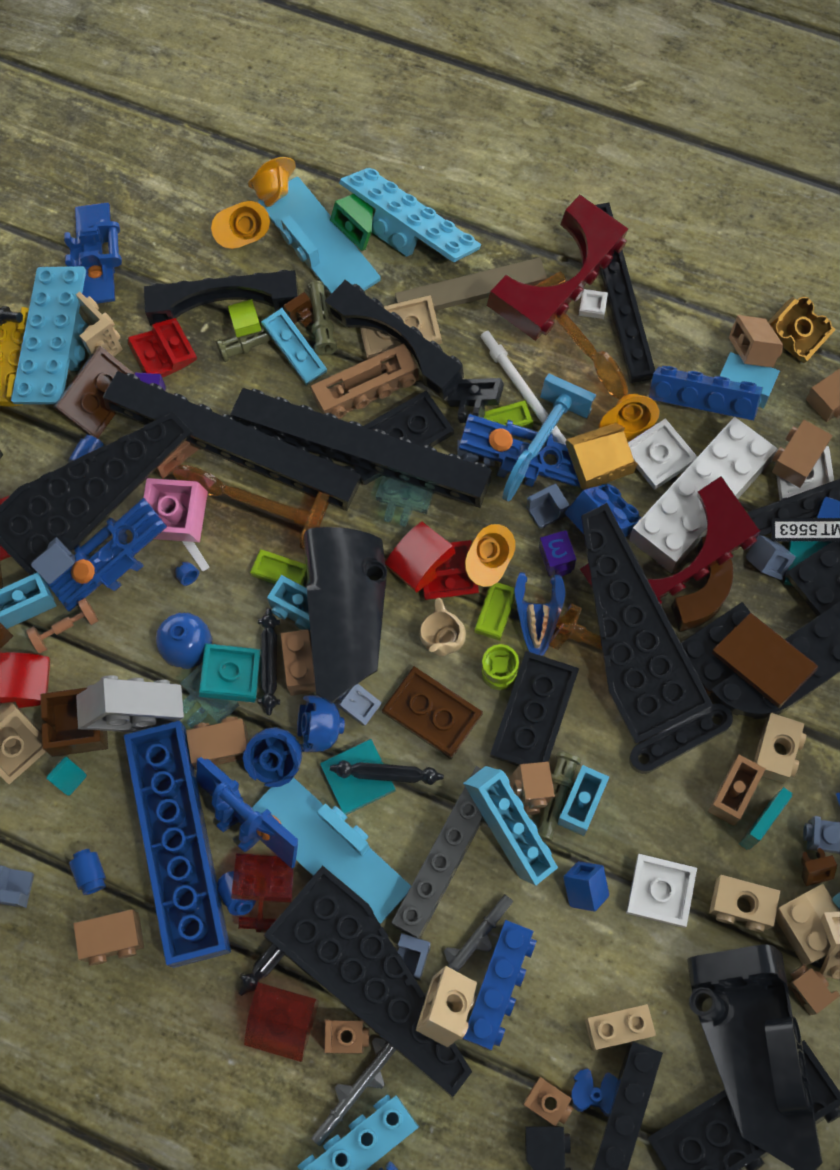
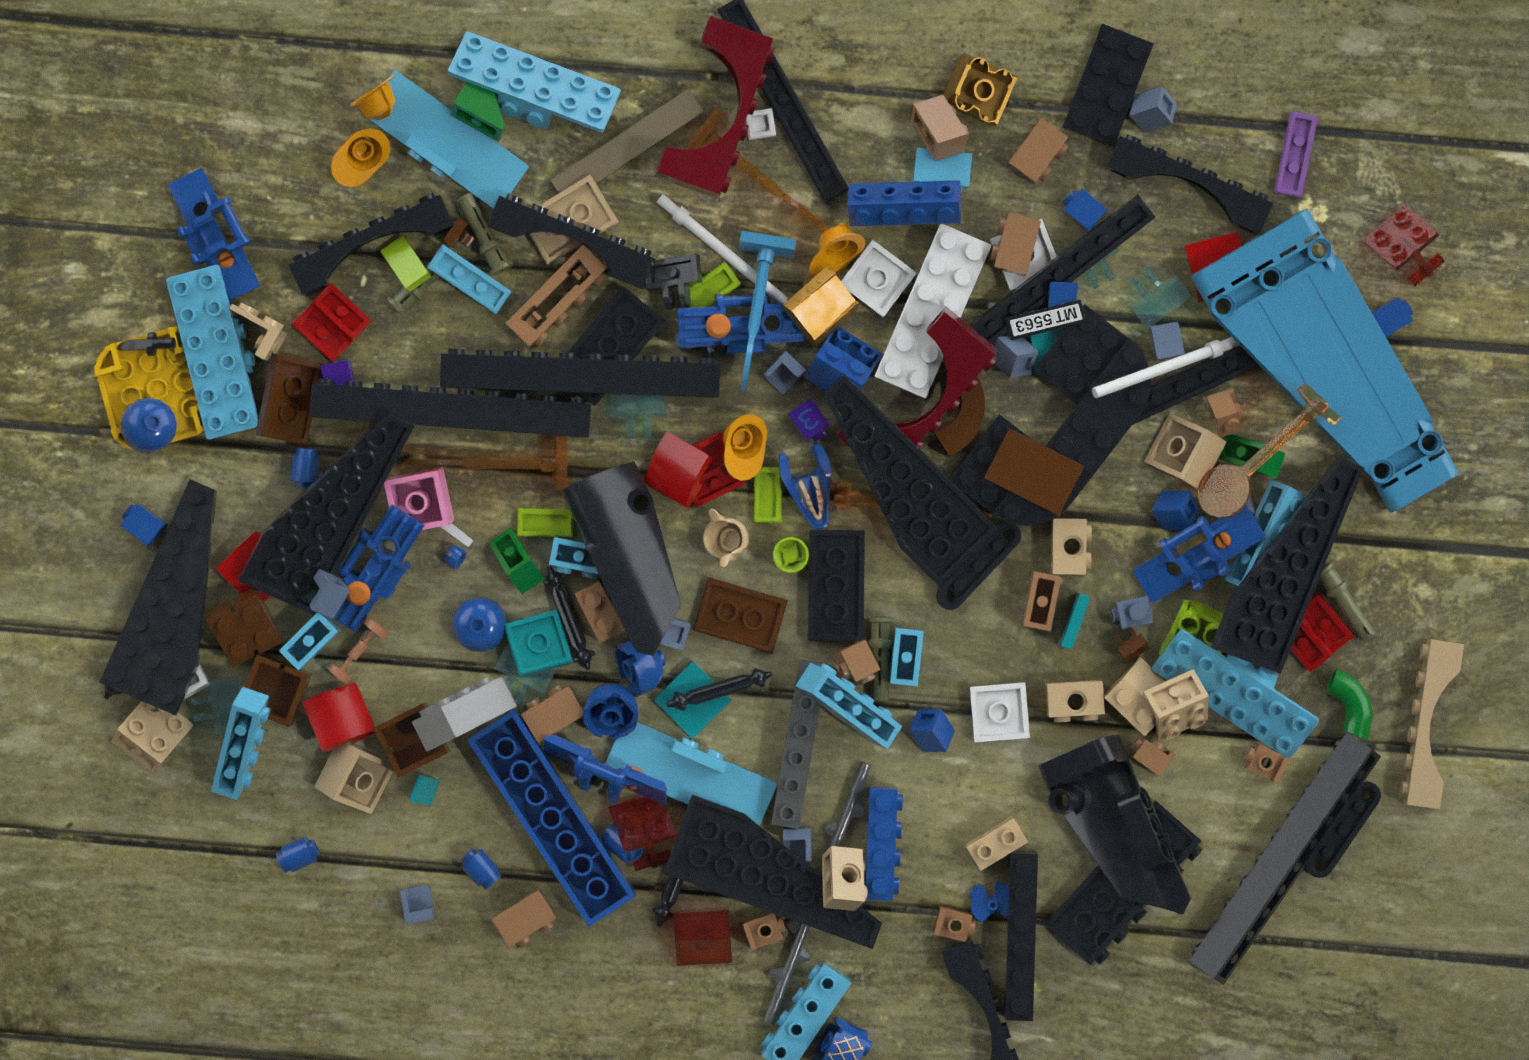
camera: 25 degrees left, 20 degrees up
none -> green slope [488,527,545,595]

